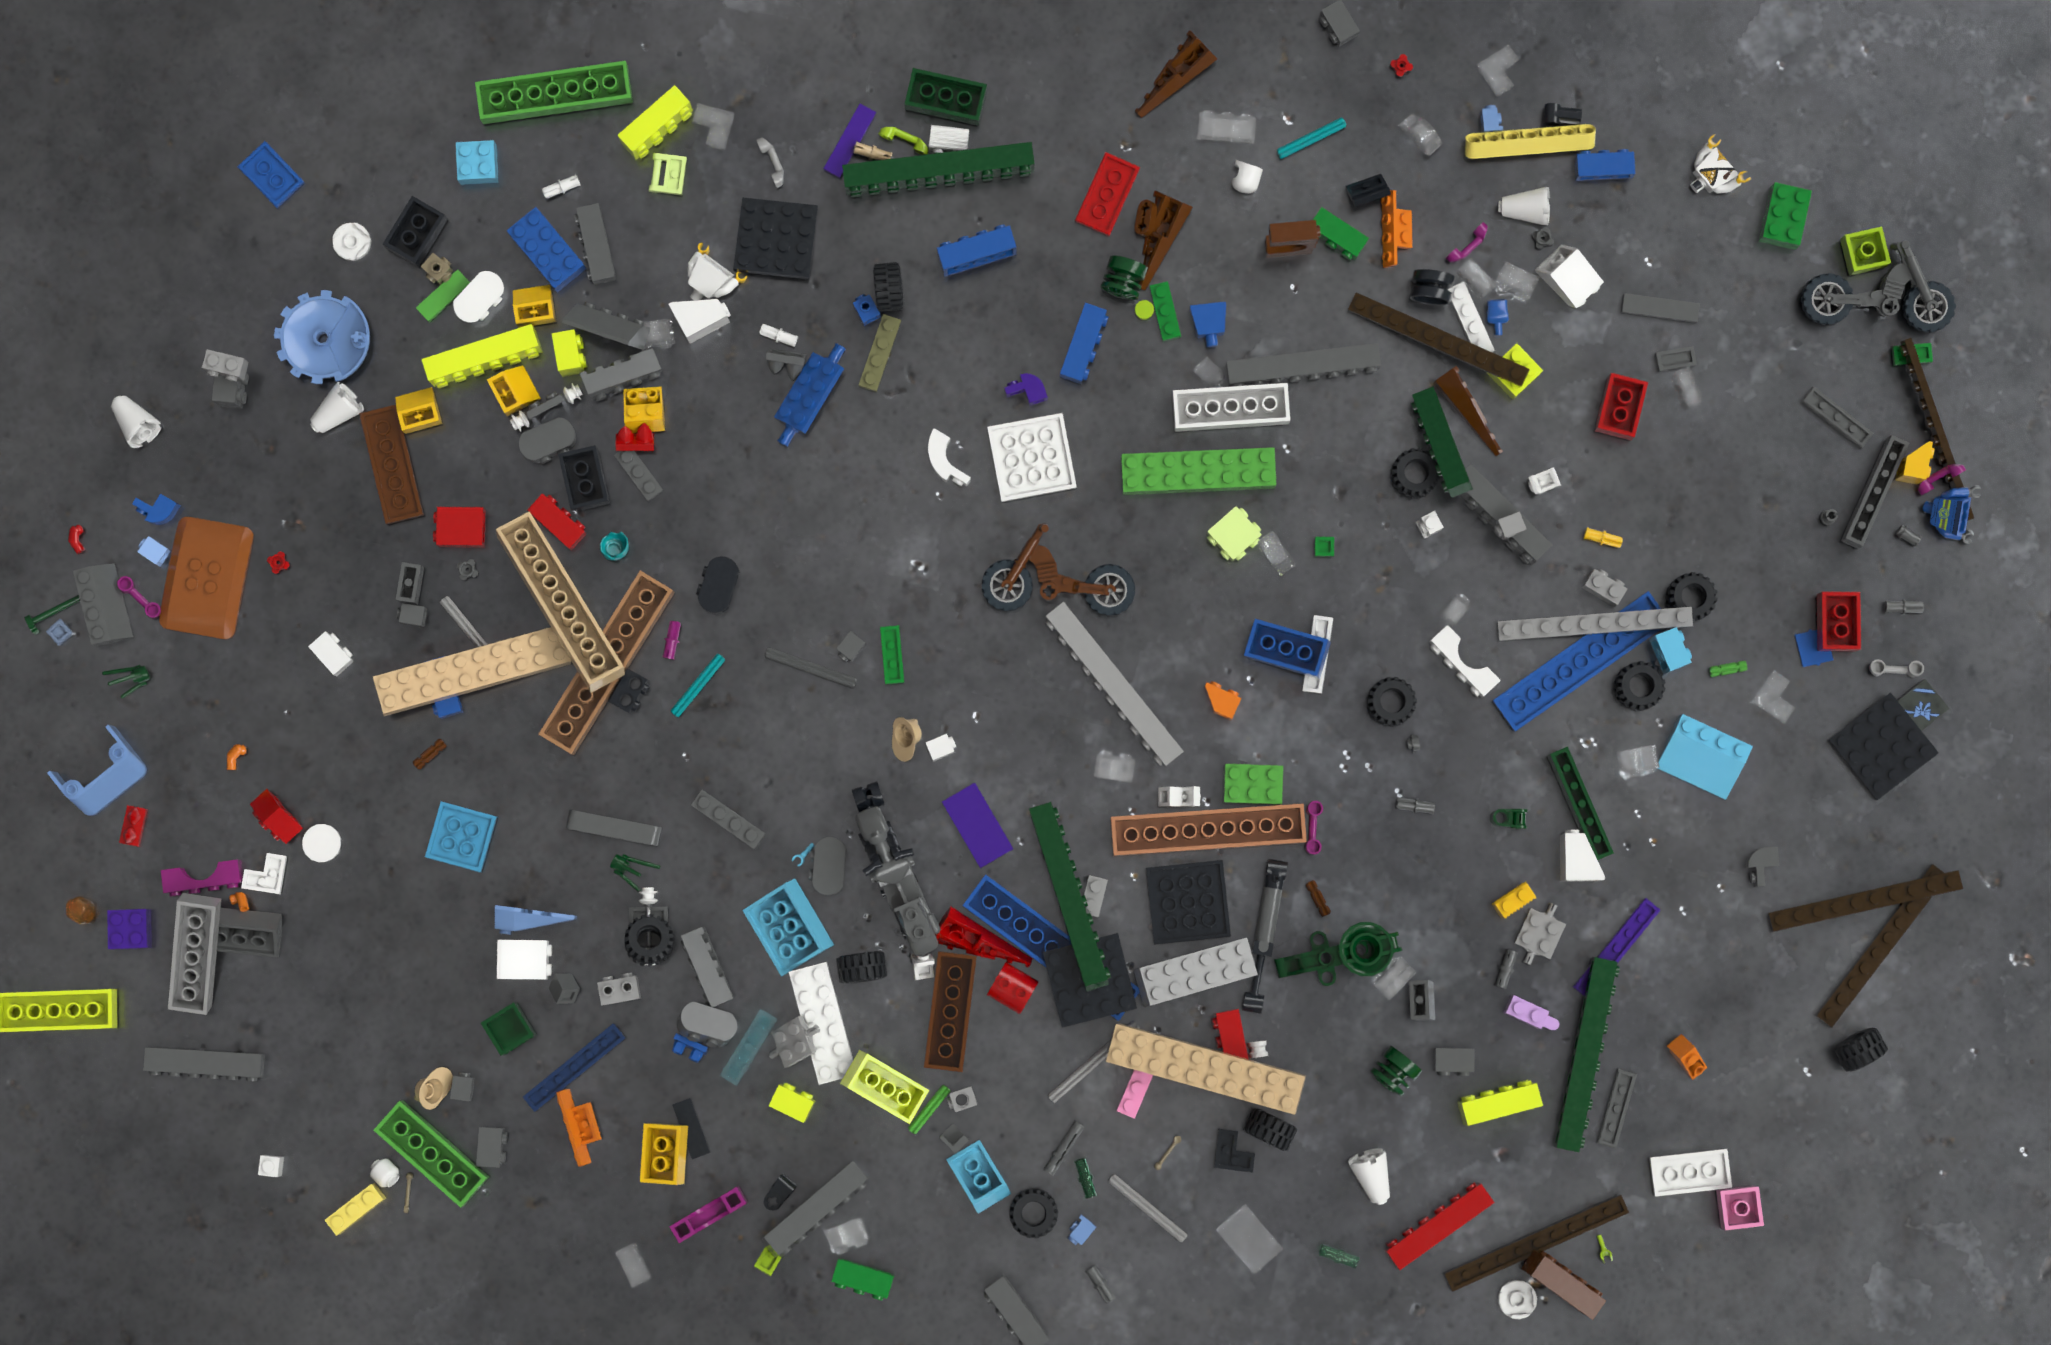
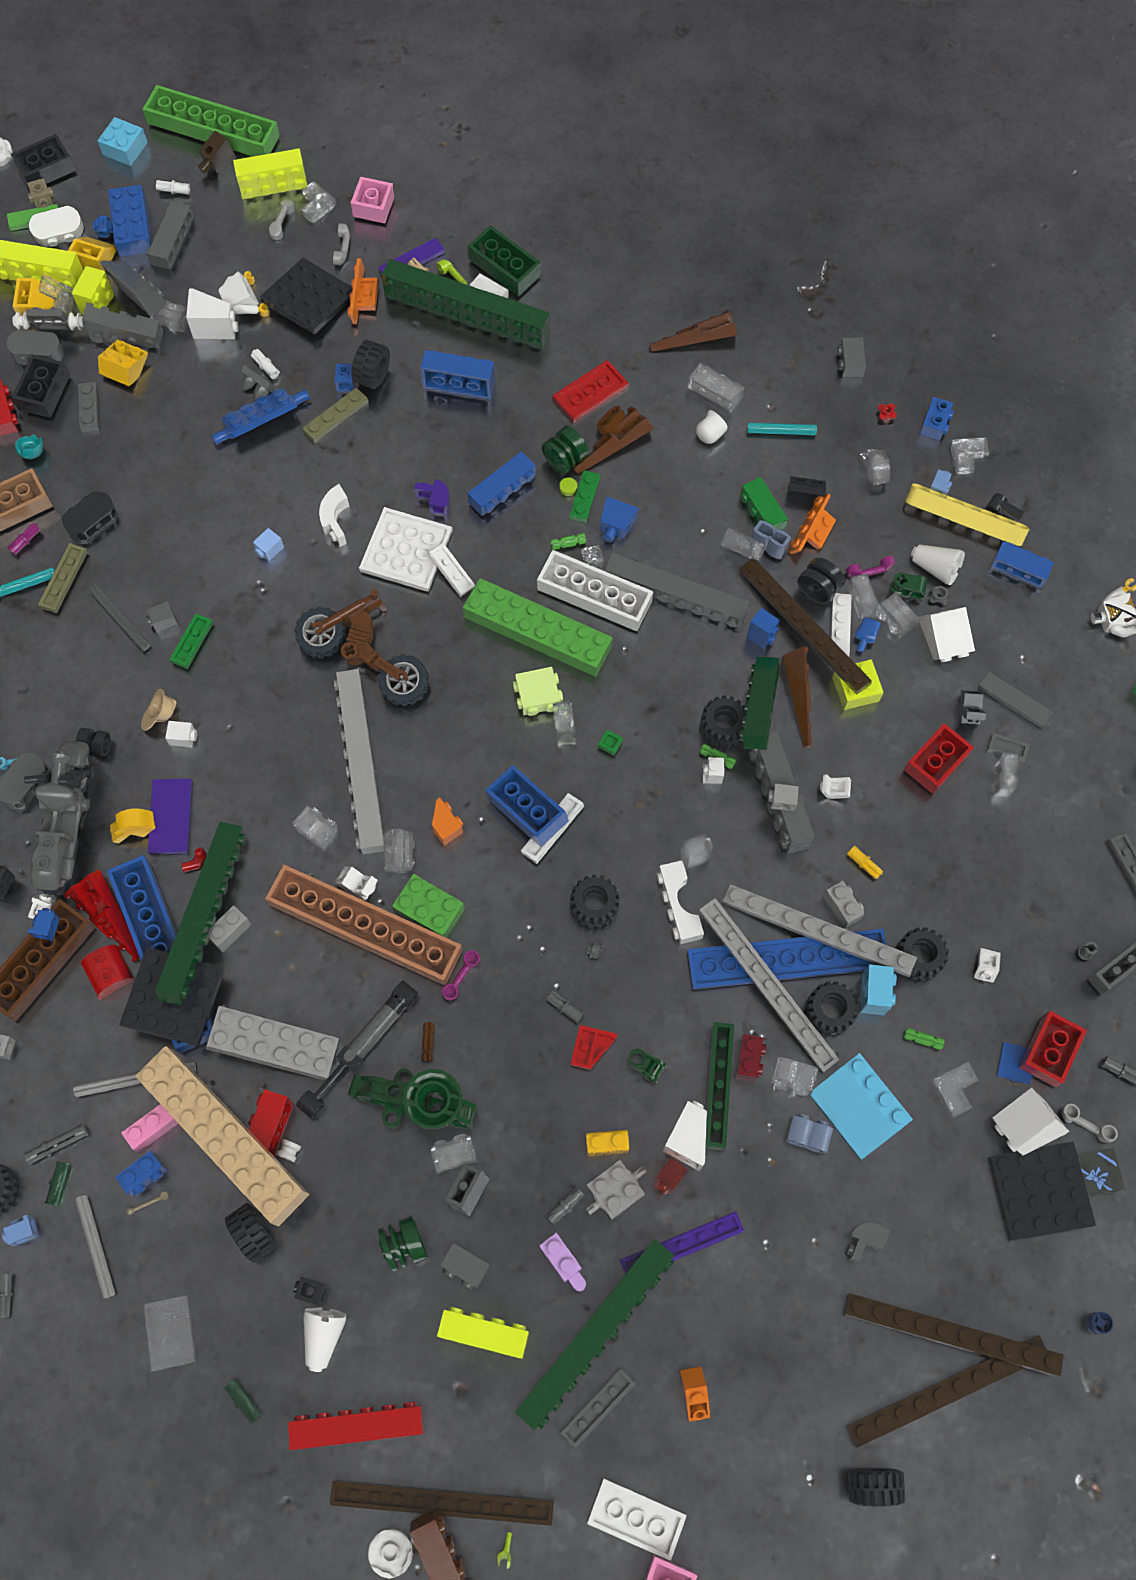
camera: 30 degrees right, 15 degrees down
red tile [616,423,654,451] -> none
yellowish green plate [648,153,687,195] -> none
black plate [1146,860,1231,945] -> none
black plate [1214,1129,1255,1173] -> none
reddish brown arch [1265,220,1321,258] -> none
none -> blue brick [28,908,60,941]
none -> clear plate [38,274,74,318]
none -> olive plate [38,543,88,613]
none -> blue gear [92,216,113,238]
none -> yellow brick [110,809,155,843]
none -> blue brick [115,1150,167,1196]
none -> red arm [181,848,207,872]
none -> dark brown torso [198,130,236,174]
none -> light blue brick [253,528,284,561]
none -> light grey bar [269,200,295,240]
none -> black brick [293,1277,328,1306]
none -> orange bracket [347,258,379,324]
none -> bright pink brick [351,177,394,223]
none -> clear brick [384,829,415,874]
none -> white tile [428,543,475,598]
none -> bright green axle [551,533,586,550]
none -> red wing [570,1025,618,1070]
none -> clear red brick [654,1157,688,1195]
none -> light grey plate [699,898,839,1073]
none -> bright green axle [700,744,736,769]
none -> clear brick [721,528,766,561]
none -> dark red brick [735,1034,766,1082]
none -> blue brick [746,608,780,649]
none -> sand blue brick [750,520,791,559]
none -> sand blue brick [785,1114,833,1154]
none -> dark green piece [890,572,927,599]
none -> blue brick [920,397,954,441]
none -> brick [959,690,986,724]
none -> white bracket [974,948,1000,983]
none -> white slope [992,1088,1069,1155]
none -> dark blue wheel [1086,1312,1114,1334]

